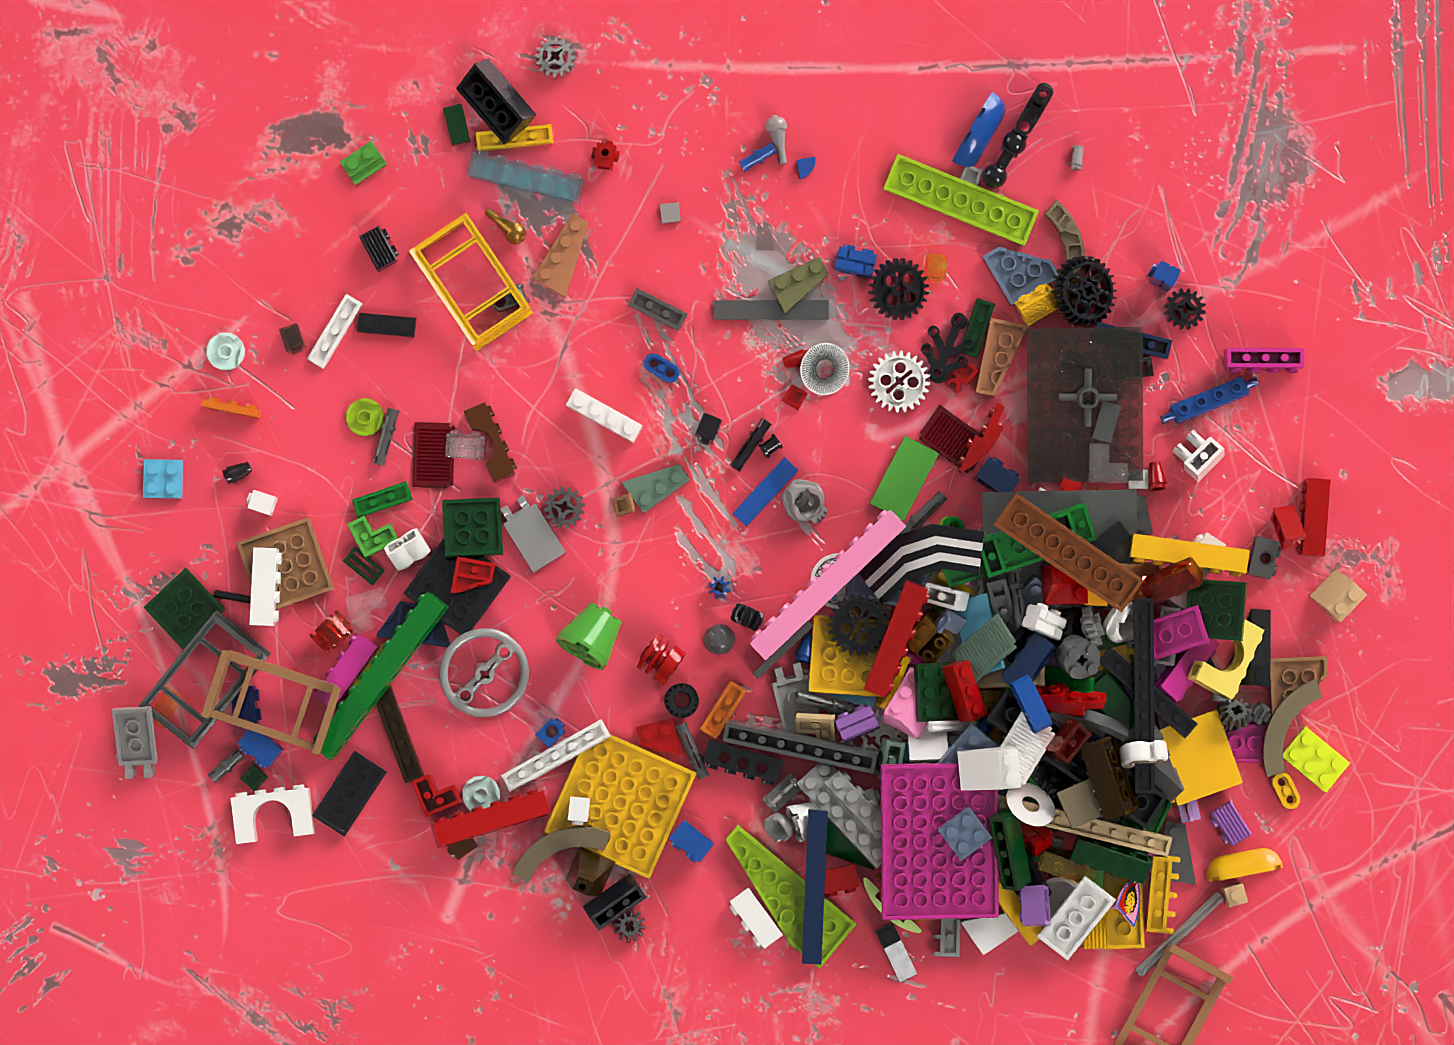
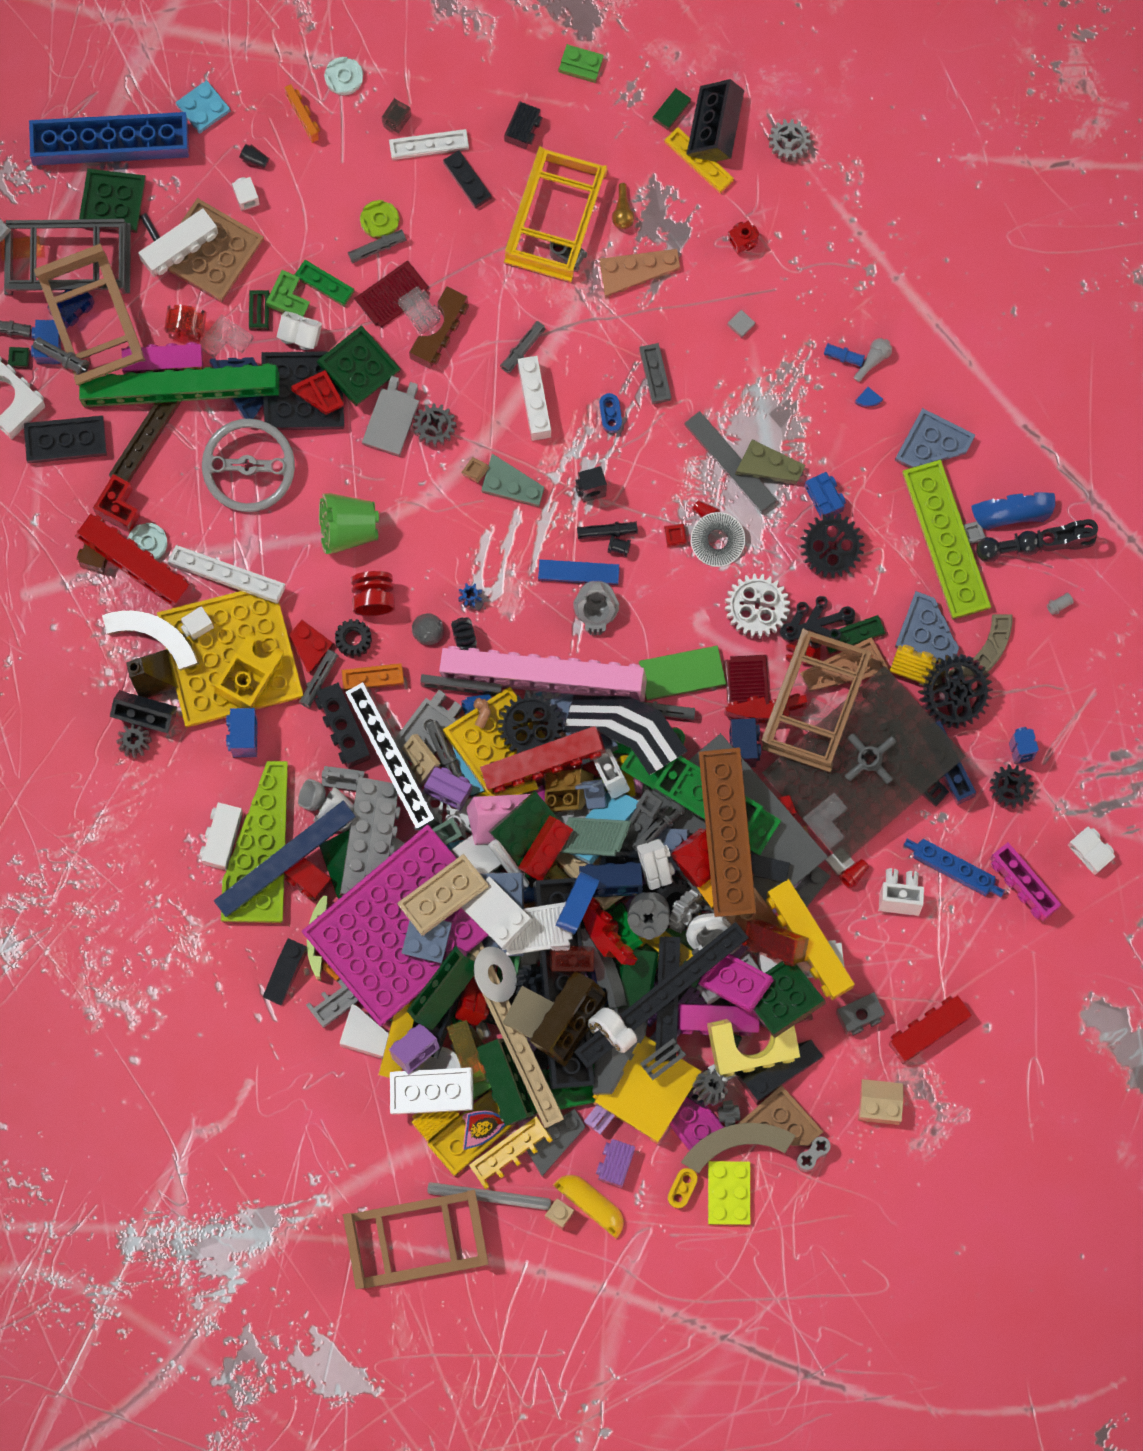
camera: 50 degrees right, 10 degrees down
clear light blue brick [467,150,584,204] -> none
blue brick [535,718,566,748] -> none
brick [926,253,947,283] -> none
dark grey tile [1092,401,1121,443] -> none
red hinge [1271,504,1306,550] -> none
none -> blue brick [29,112,189,166]
none -> dark grey pin [33,337,90,375]
none -> yellow brick [214,632,284,708]
none -> tan tile [397,854,489,936]
none -> nougat arm [473,698,490,729]
none -> dark grey pin [500,321,546,373]
none -> dark grey tile [640,1038,686,1081]
none -> medium nougat piece [762,628,874,773]
none -> light grey axle [796,1137,831,1173]
none -> sand blue plate [895,408,975,468]
none -> white brick [1068,827,1115,875]

